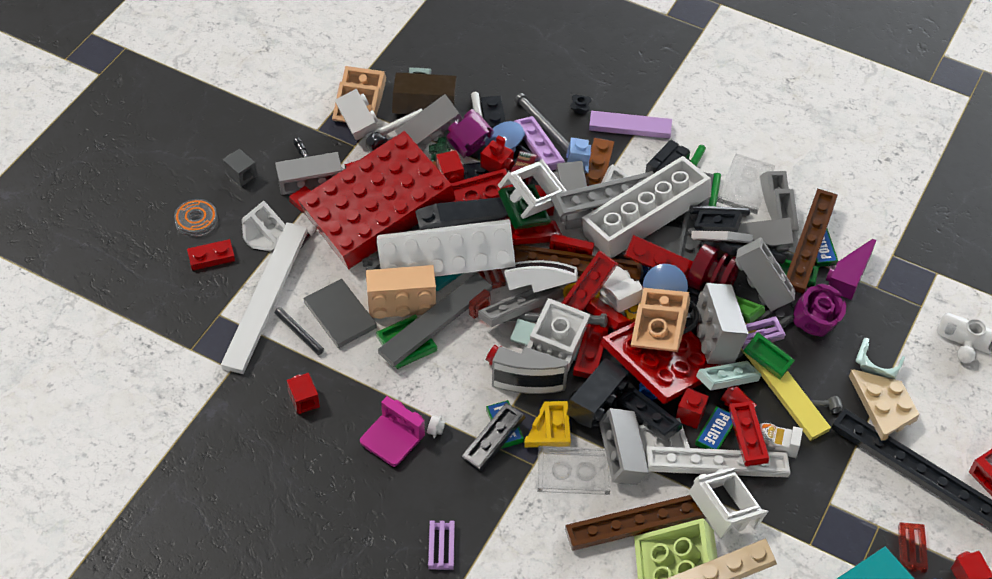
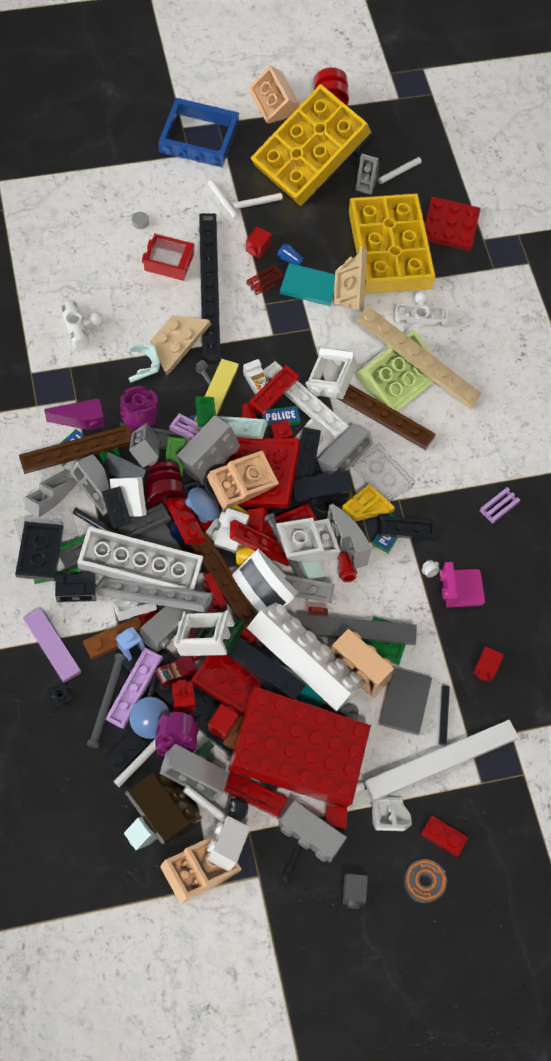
camera: 135 degrees left, 10 degrees up
none -> black plate [15,521,64,581]

